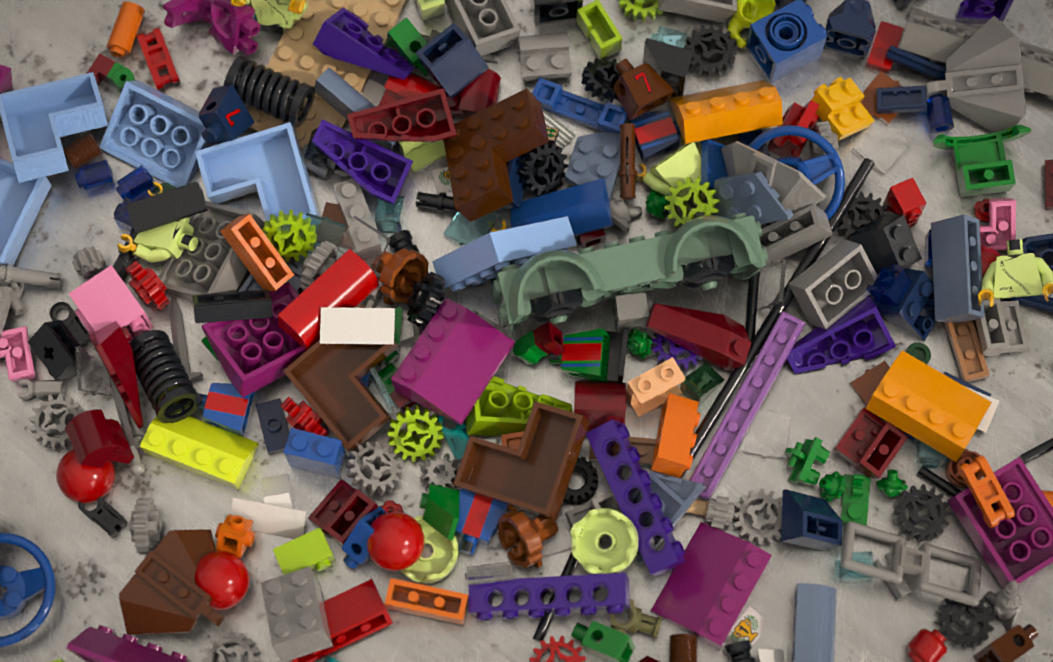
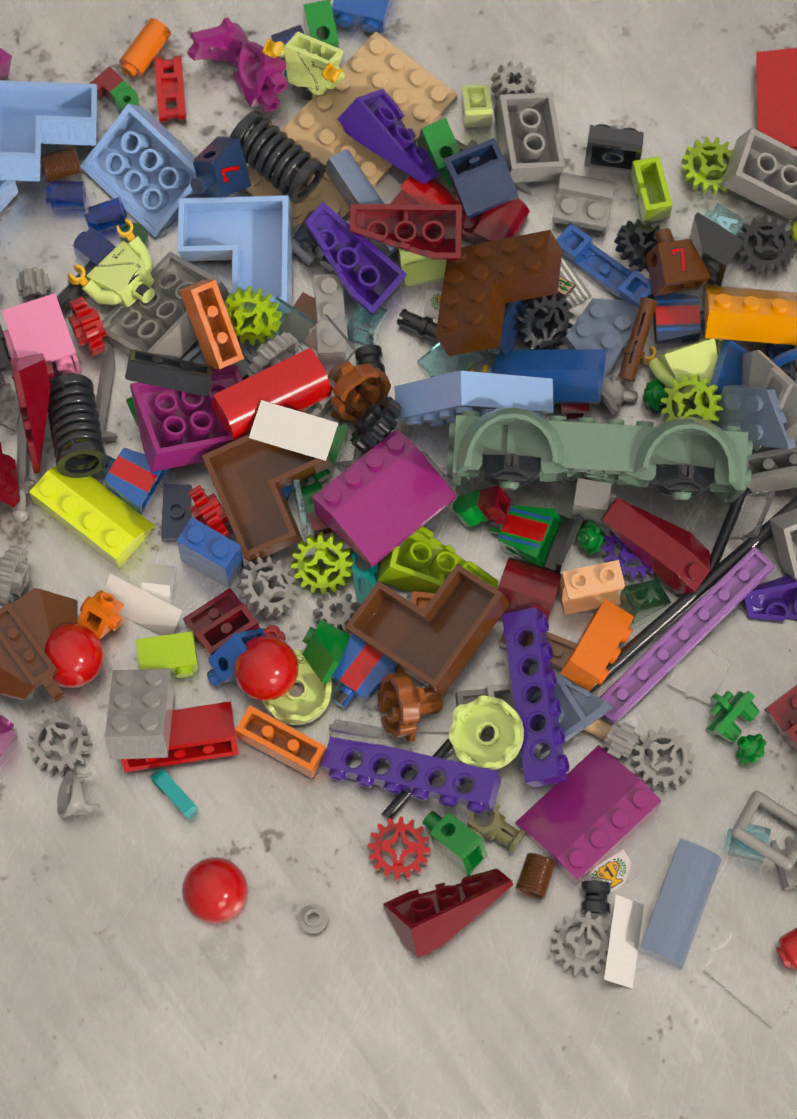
camera: 15 degrees right, 0 degrees up
black slope [127,182,208,234] -> none
black tyre [563,456,598,505] -> none
dark blue slope [781,489,842,550] -> none
green plate [840,474,871,526] -> none

